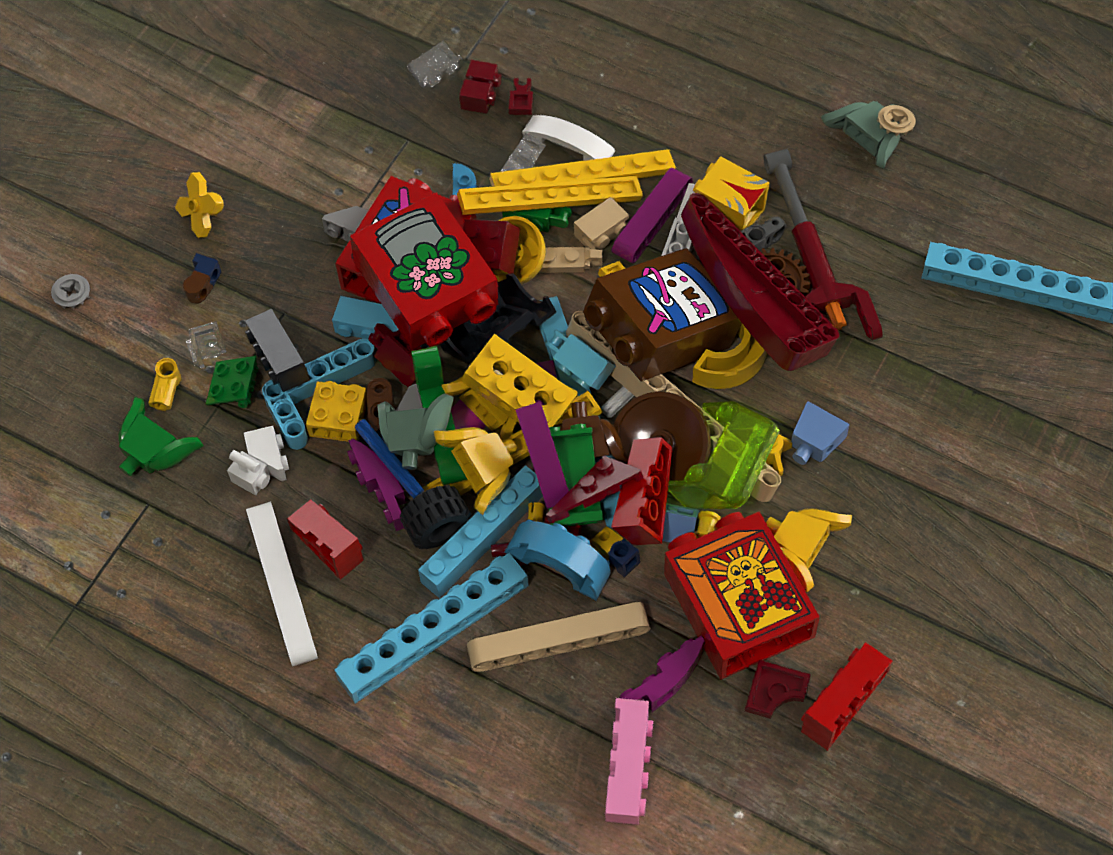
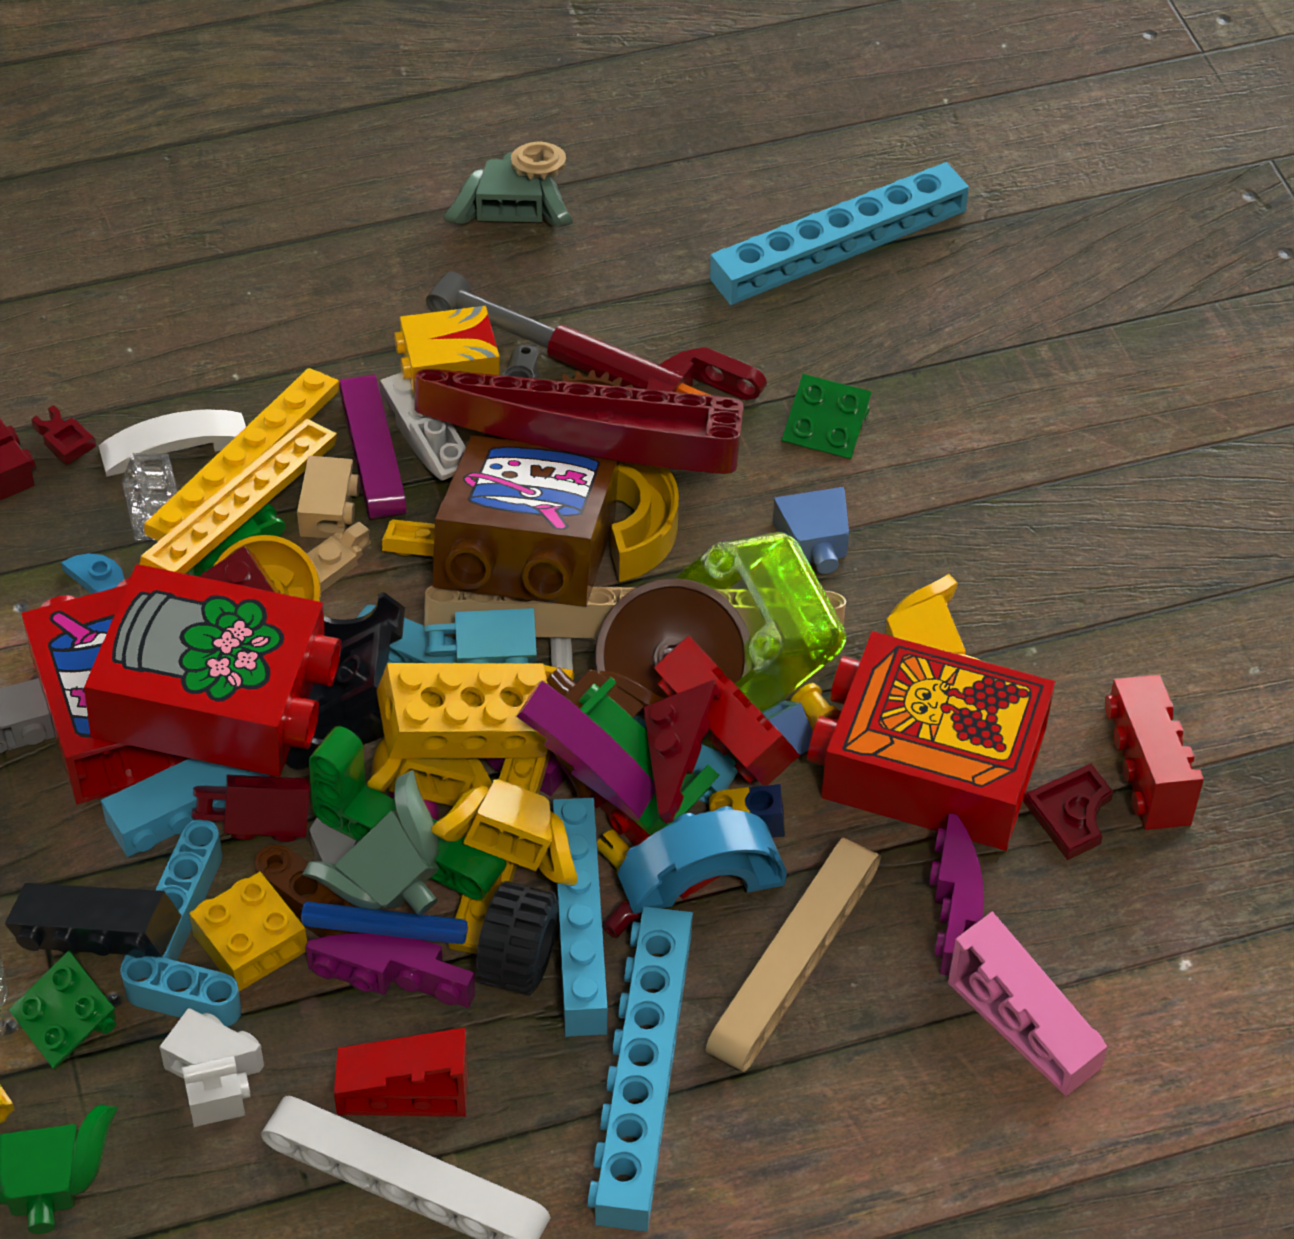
camera: 50 degrees left, 10 degrees down
none -> green hinge [781,373,872,460]

